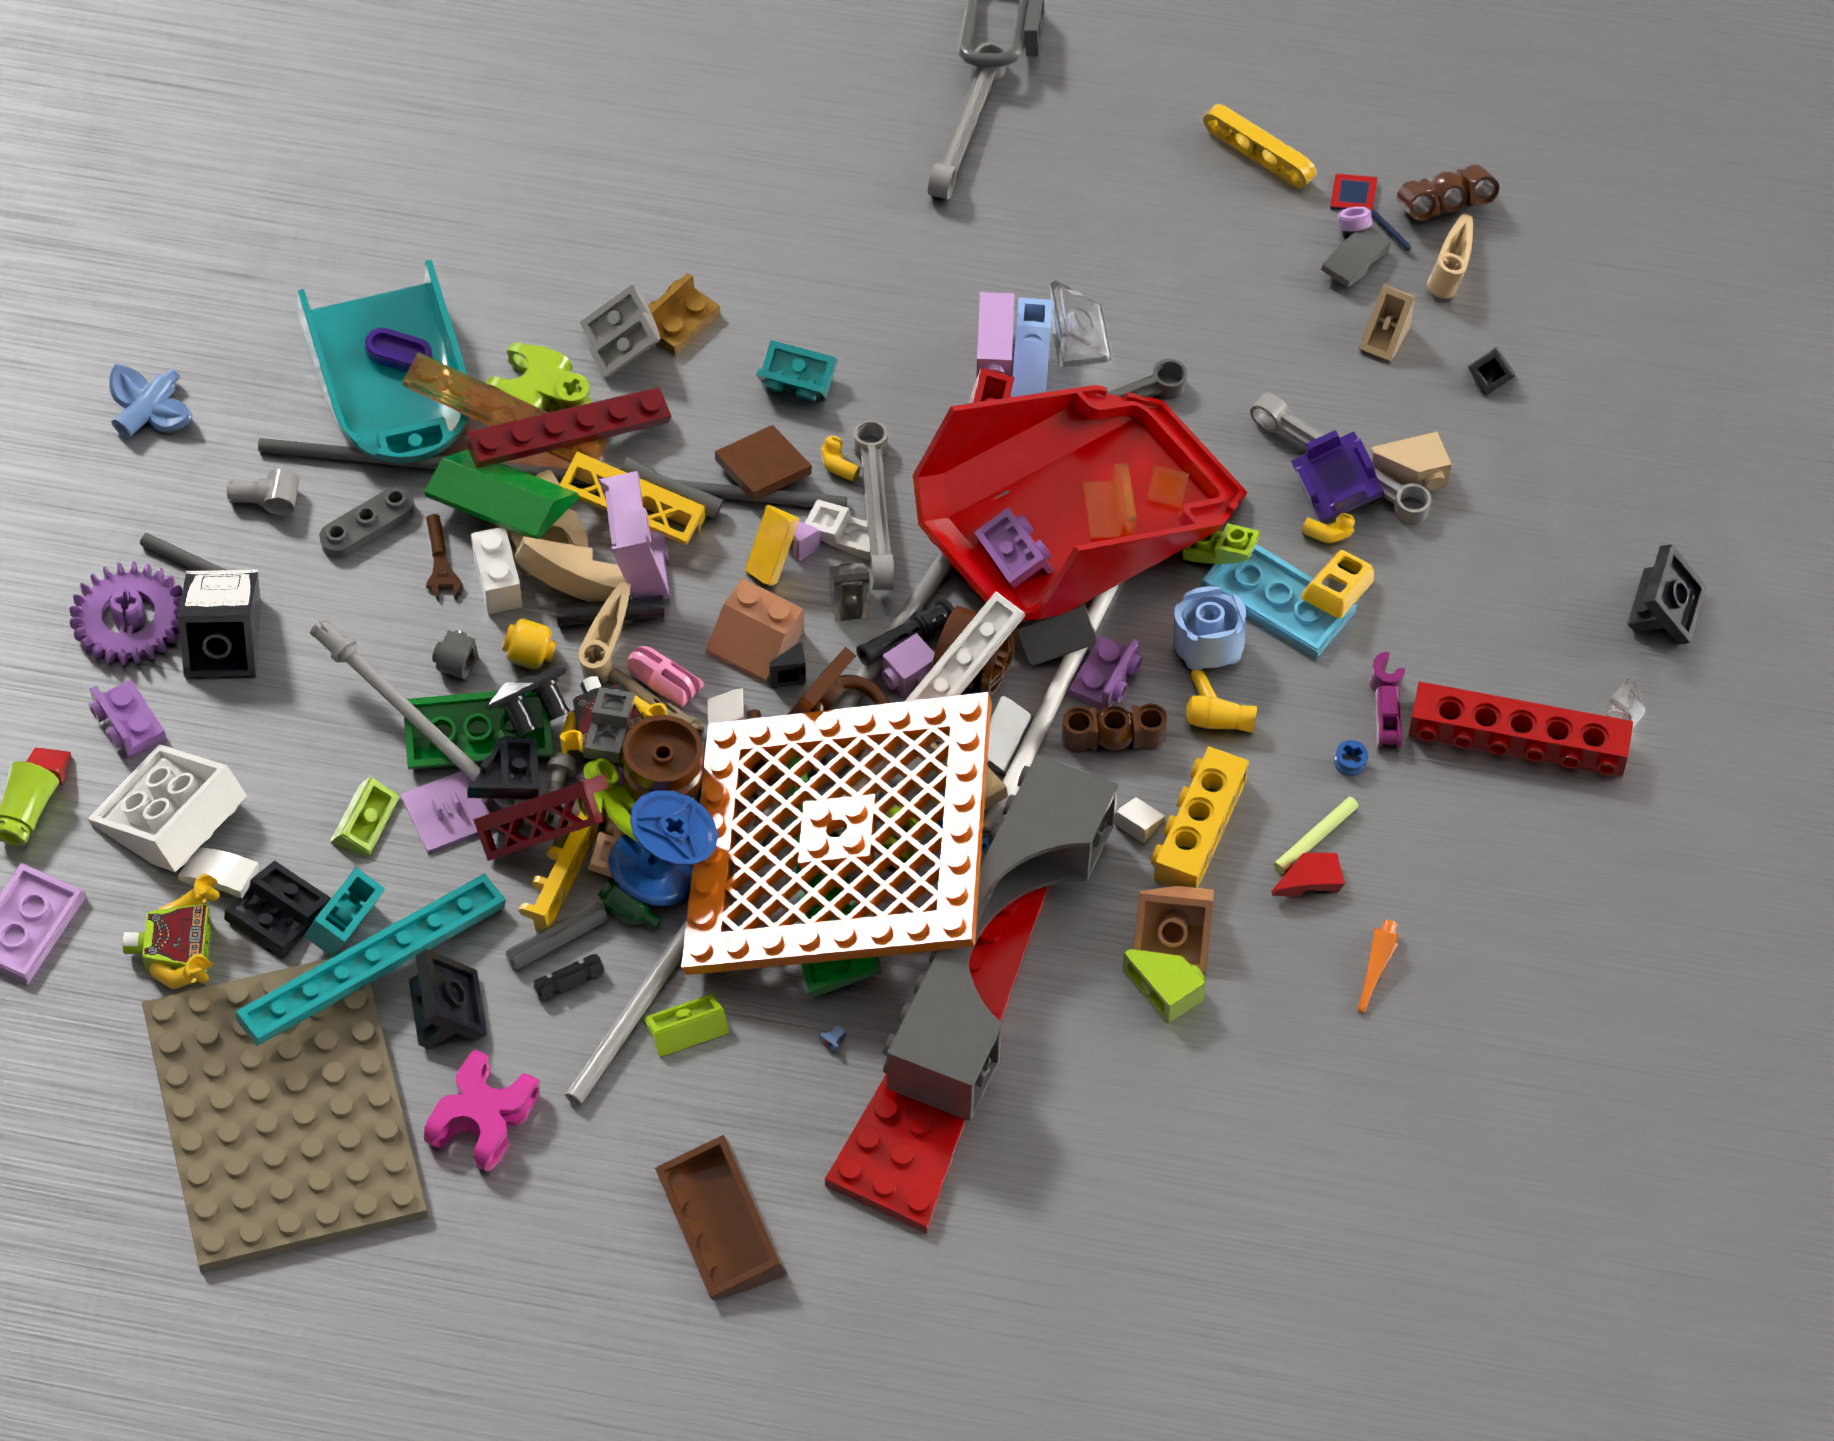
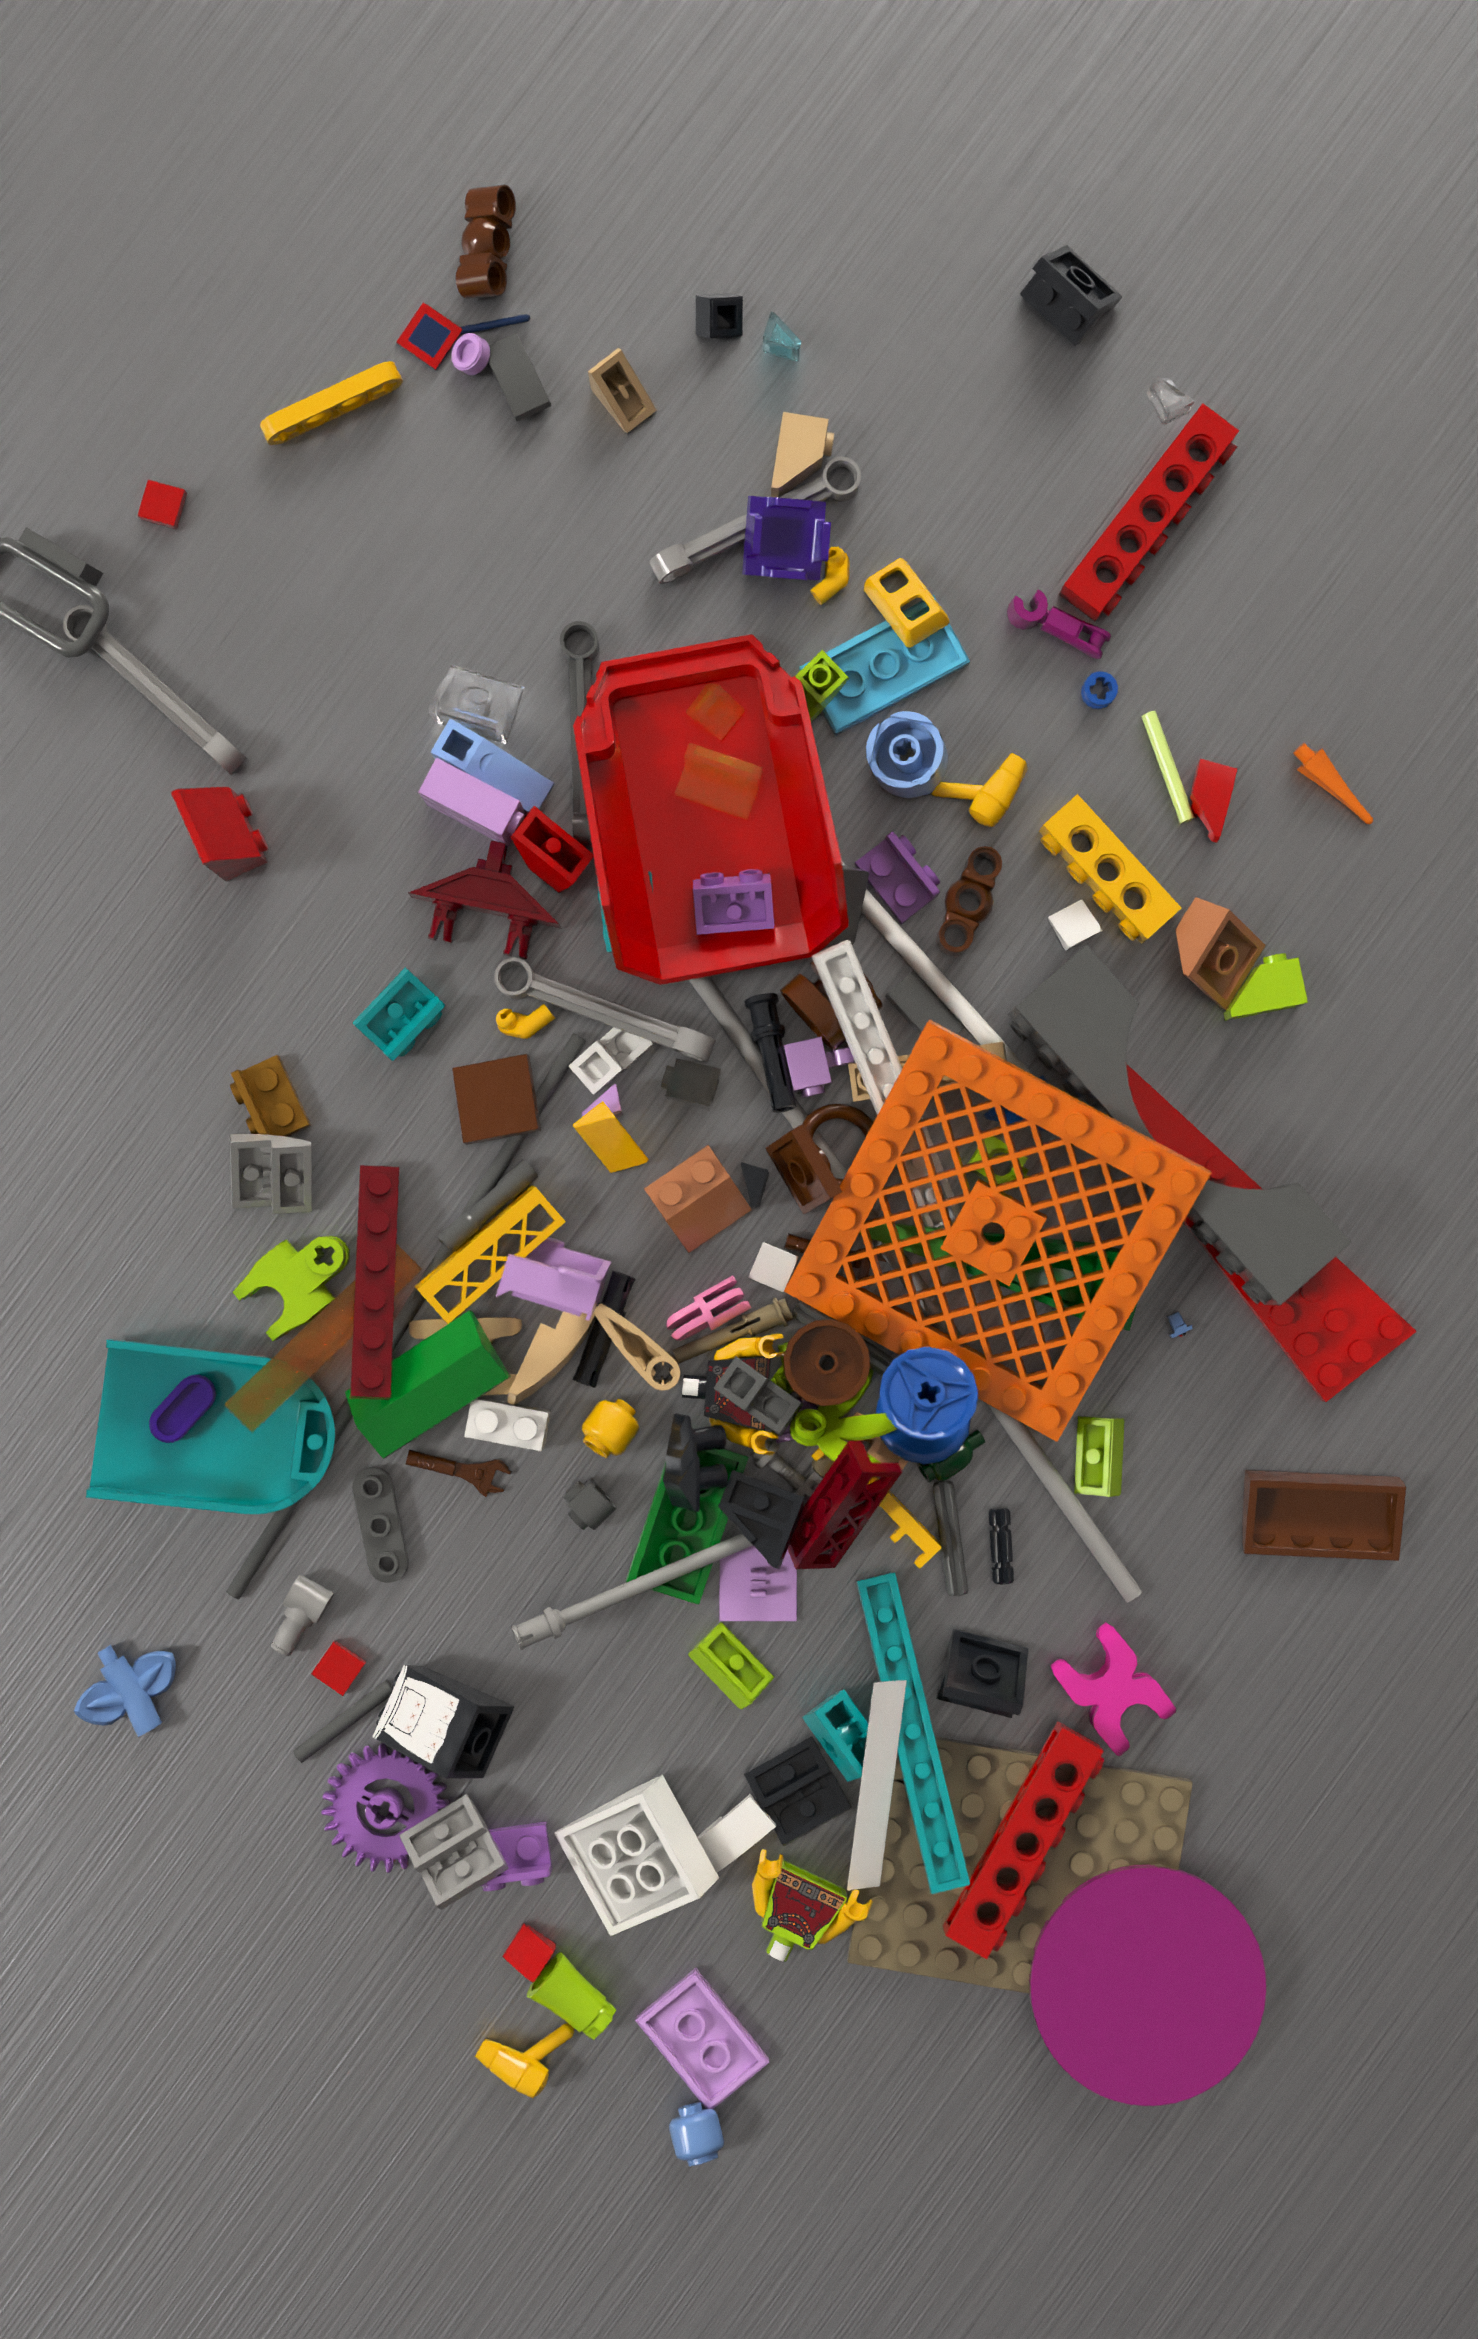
camera: 65 degrees left, 30 degrees up
tan piece [1427,213,1473,298] -> none
none -> red tile [137,479,187,530]
none -> red slope [171,787,269,881]
none -> red tile [311,1640,366,1696]
none -> light grey slope [399,1794,509,1910]
none -> dark red connector [408,841,562,959]
none -> clear light blue slope [763,311,802,362]
none -> white sticker [847,1680,907,1891]
none -> red brick [943,1721,1104,1959]
none -> magenta tile [1029,1865,1266,2106]

